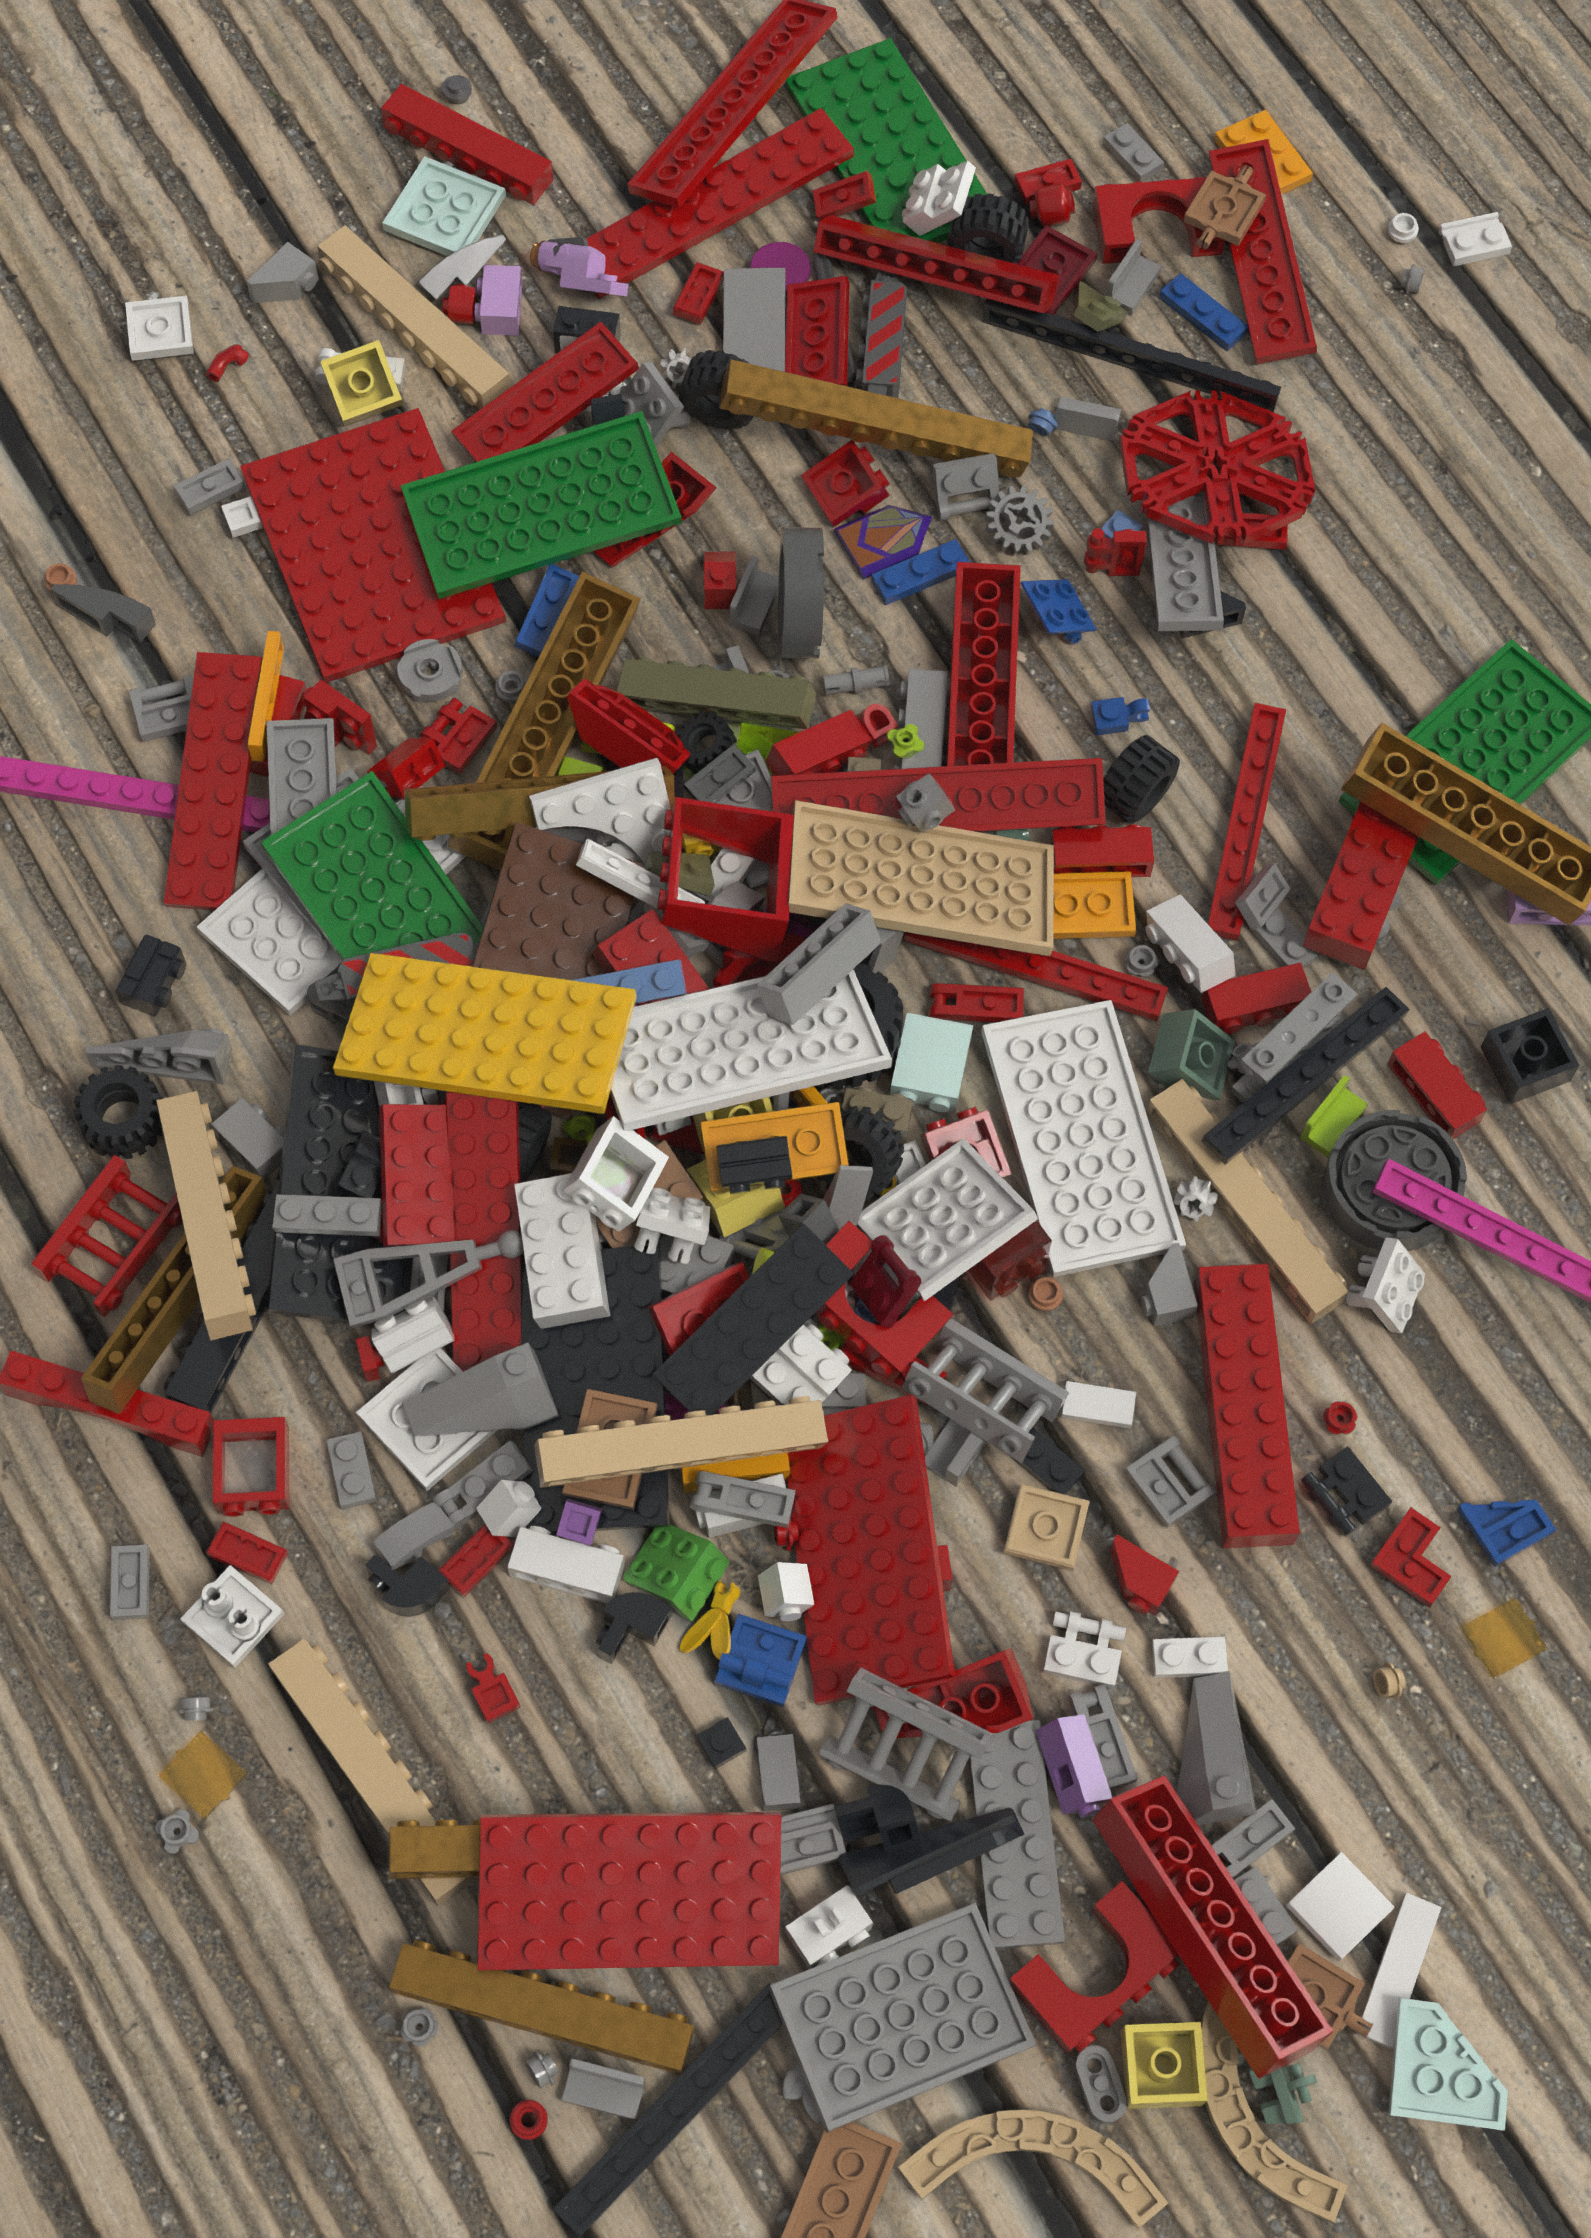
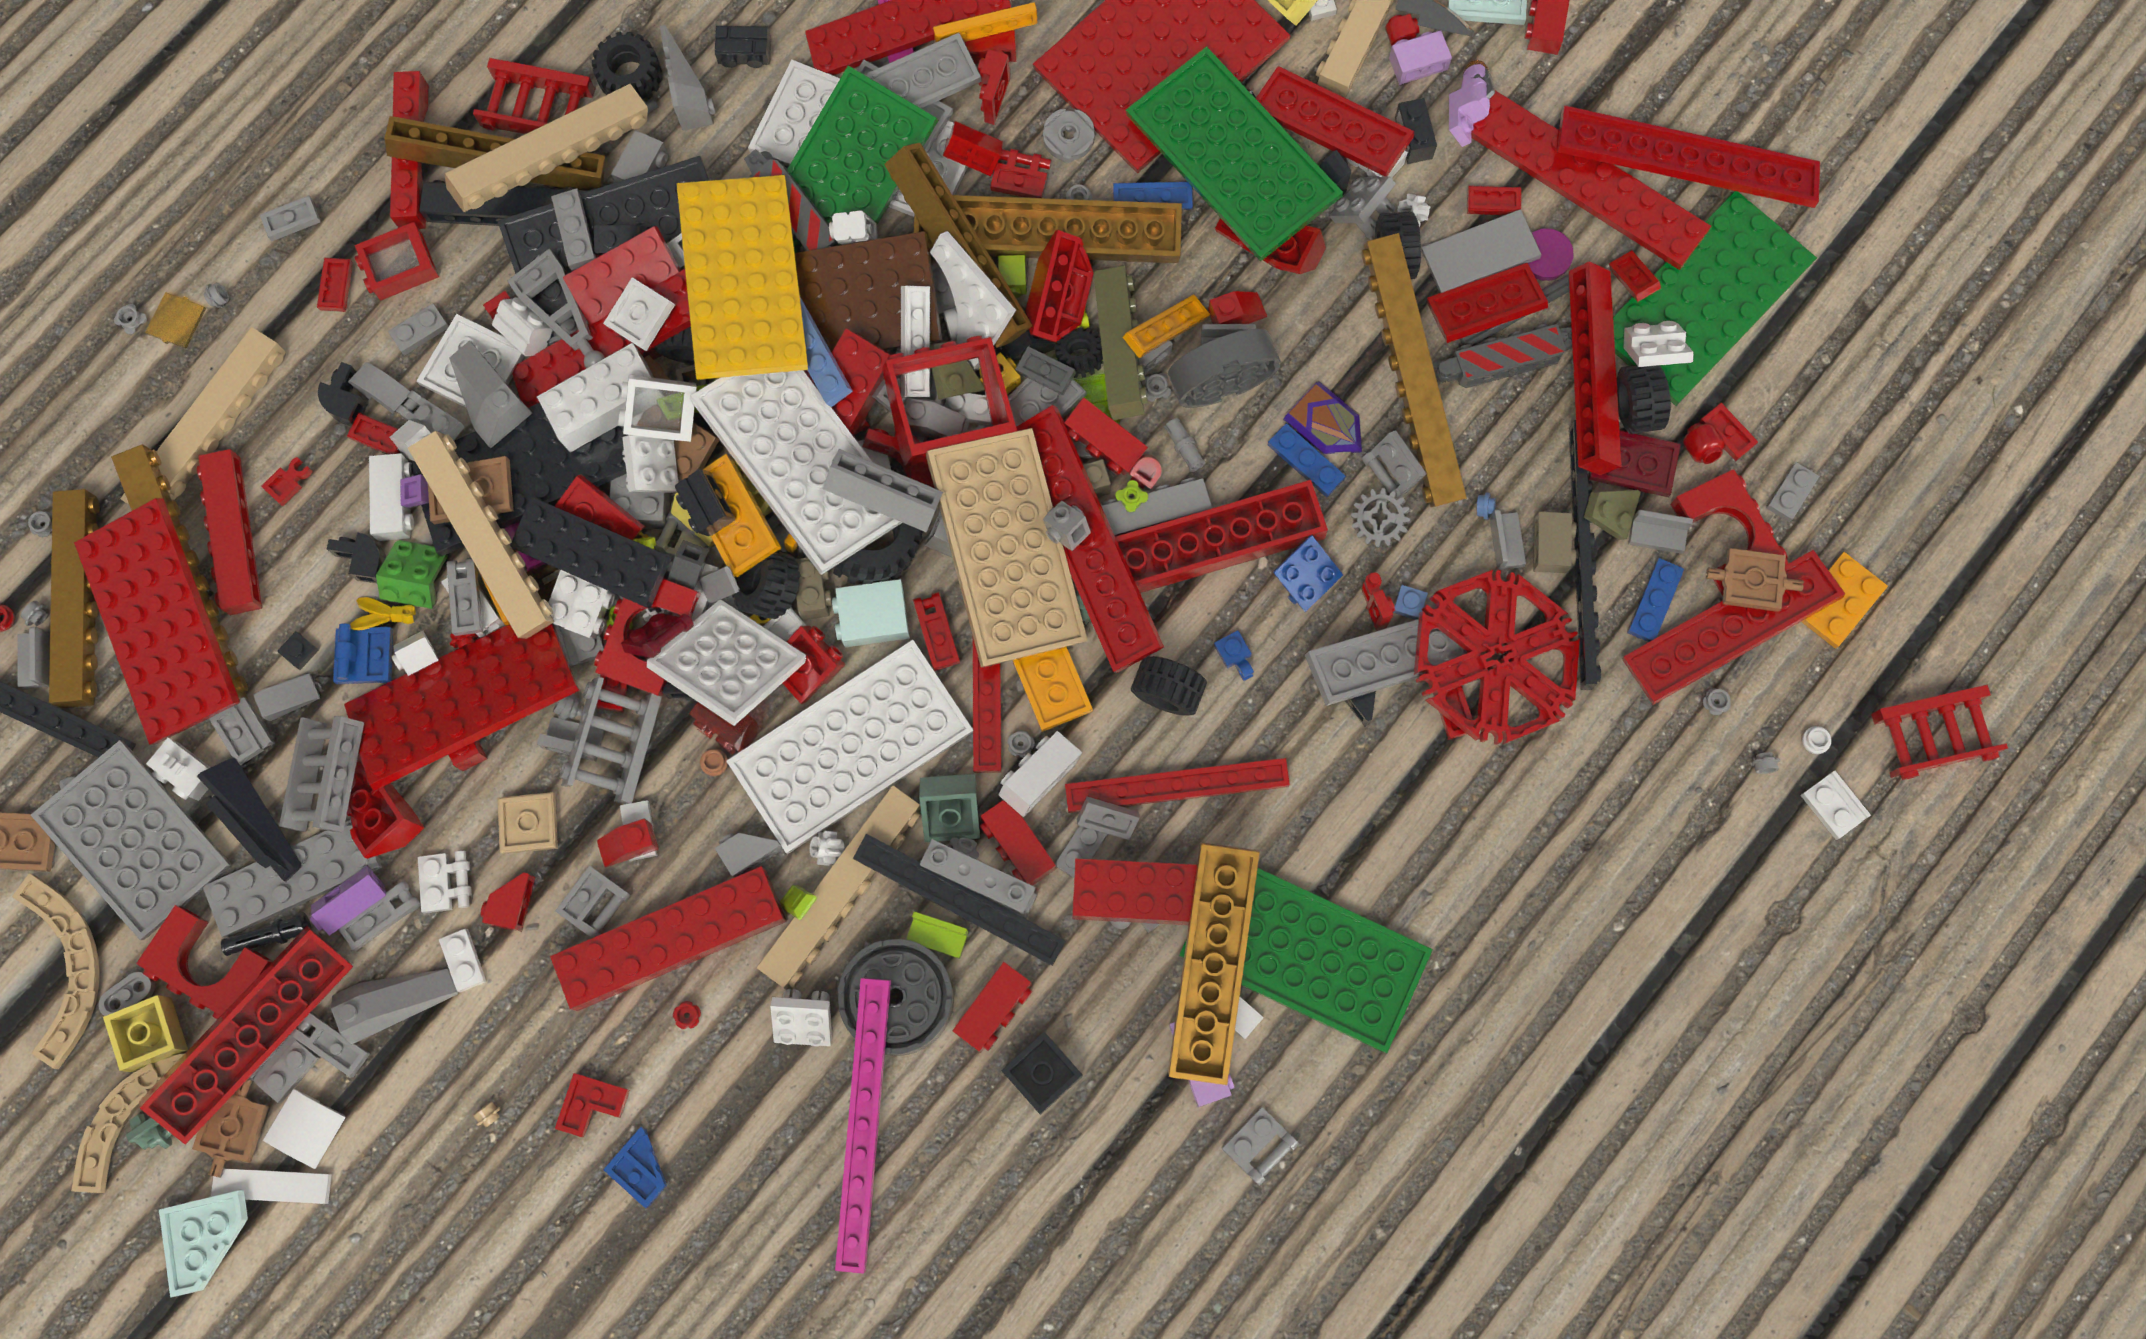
camera: 75 degrees right, 10 degrees up
white plate [180,1565,285,1668] -> none
red plate [801,440,890,527] -> none
black brick [834,1785,921,1853] -> none
black plate [1008,1427,1085,1495] -> none
red brick [1050,824,1154,877] -> none
black plate [1301,1446,1393,1537] -> none
clear yellow piece [1462,1597,1548,1679] -> none
none -> red brick [197,449,262,616]
none -> black pin [221,912,311,956]
none -> red slope [597,818,659,868]
none -> white plate [603,278,675,351]
none -> lime tile [780,885,817,920]
none -> white brick [829,211,878,245]
none -> light orange tile [1122,294,1210,358]
none -> dark tan brick [1533,512,1576,573]
none -> light grey plate [1703,688,1731,715]
none -> red fence [1871,684,2008,780]

